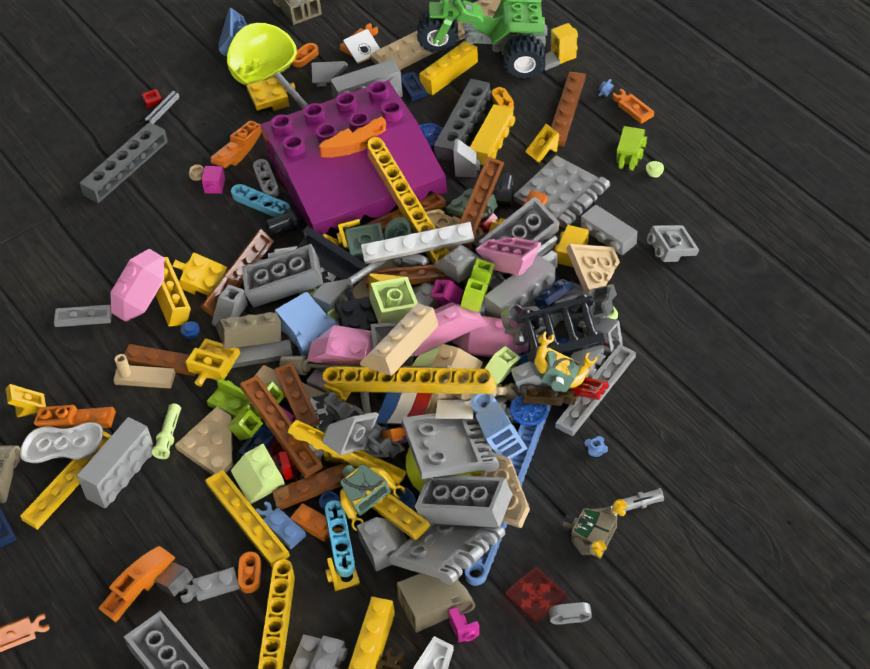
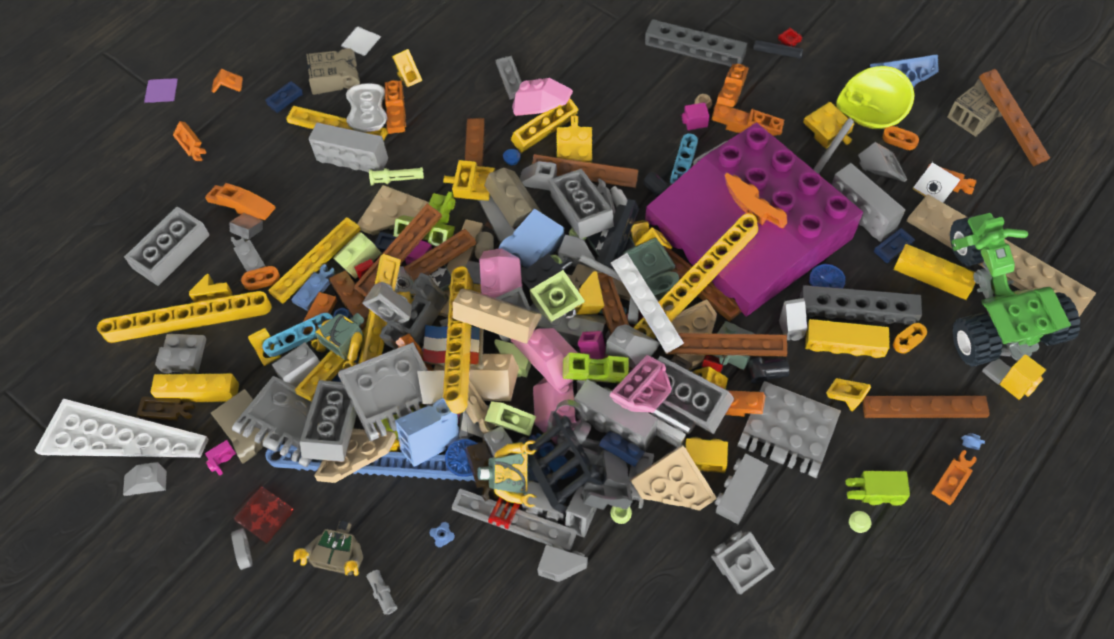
camera: 75 degrees right, 10 degrees up
tan piece [114,354,176,388] -> none
none -> yellow slope [189,274,232,303]
none -> light grey slope [538,545,588,582]
none -> orange slope [717,64,749,107]

